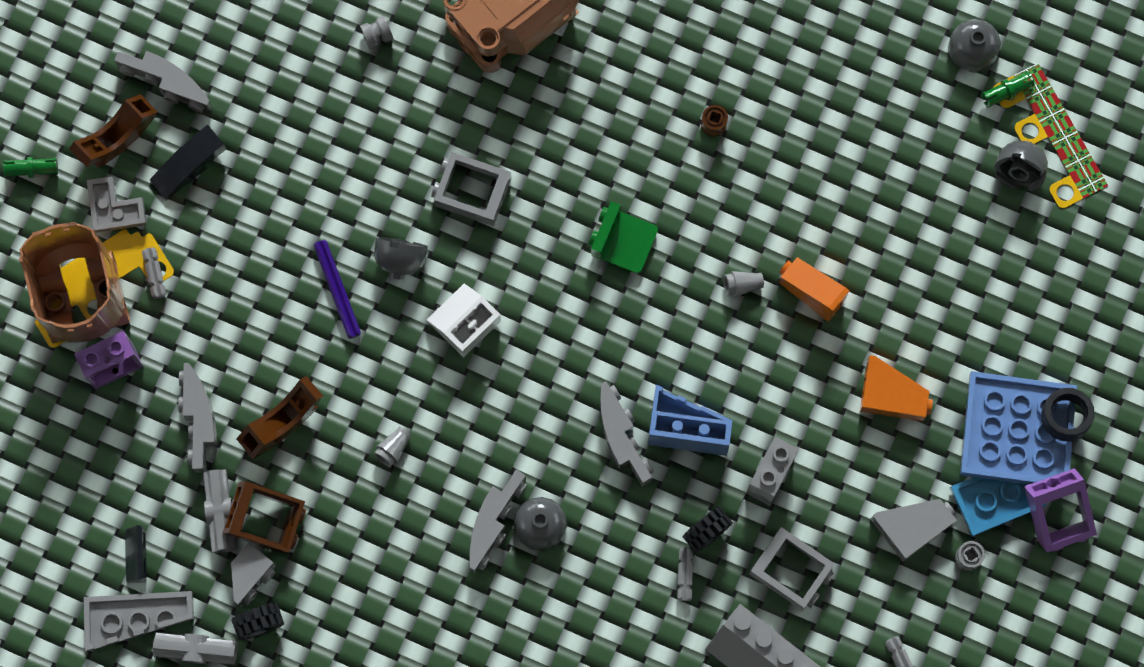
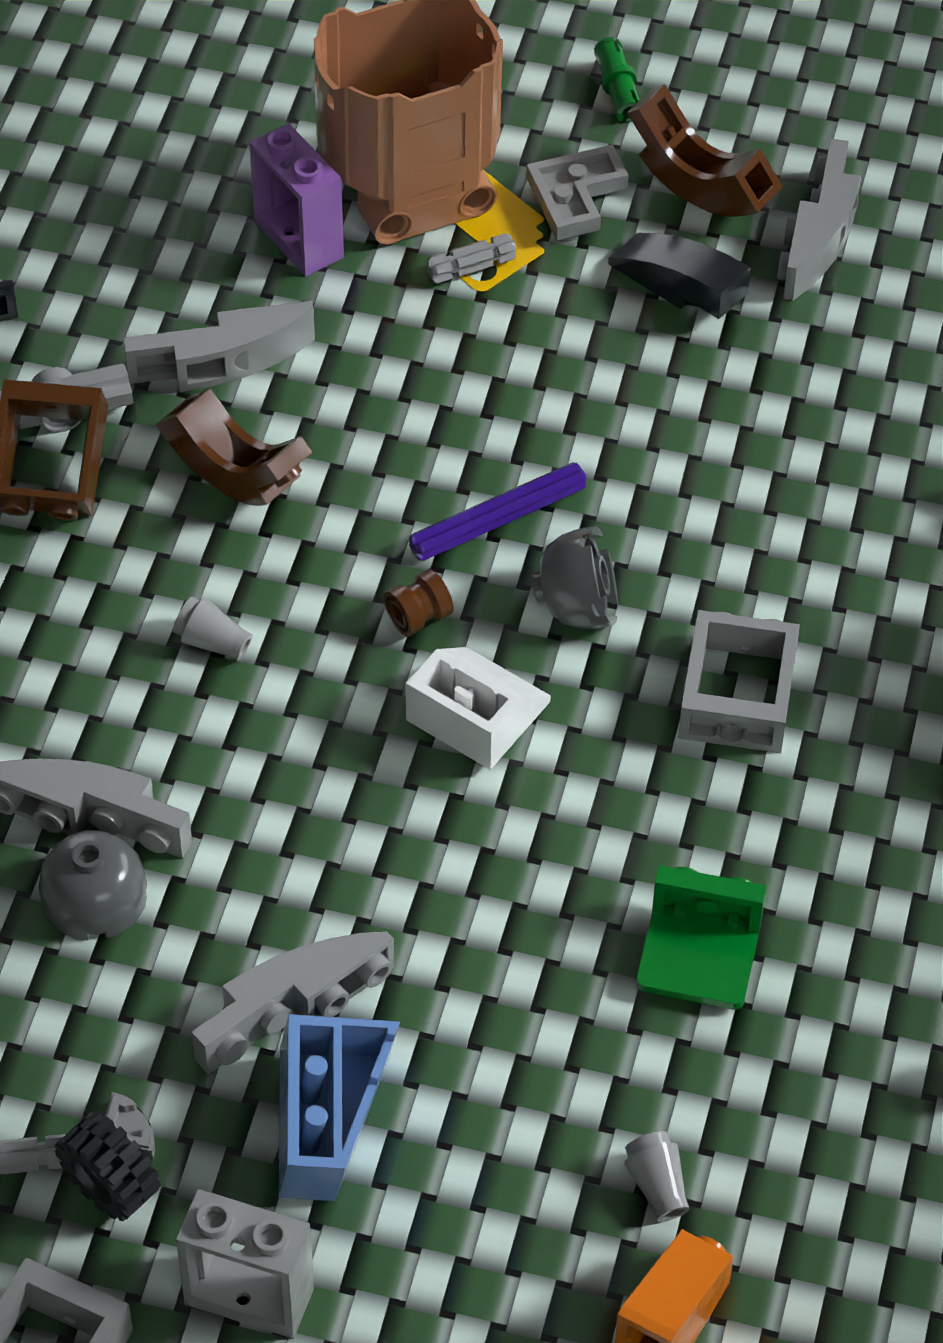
camera: 80 degrees right, 25 degrees down
none -> light grey tile [104,1092,155,1161]
none -> reddish brown wheel [384,569,454,637]

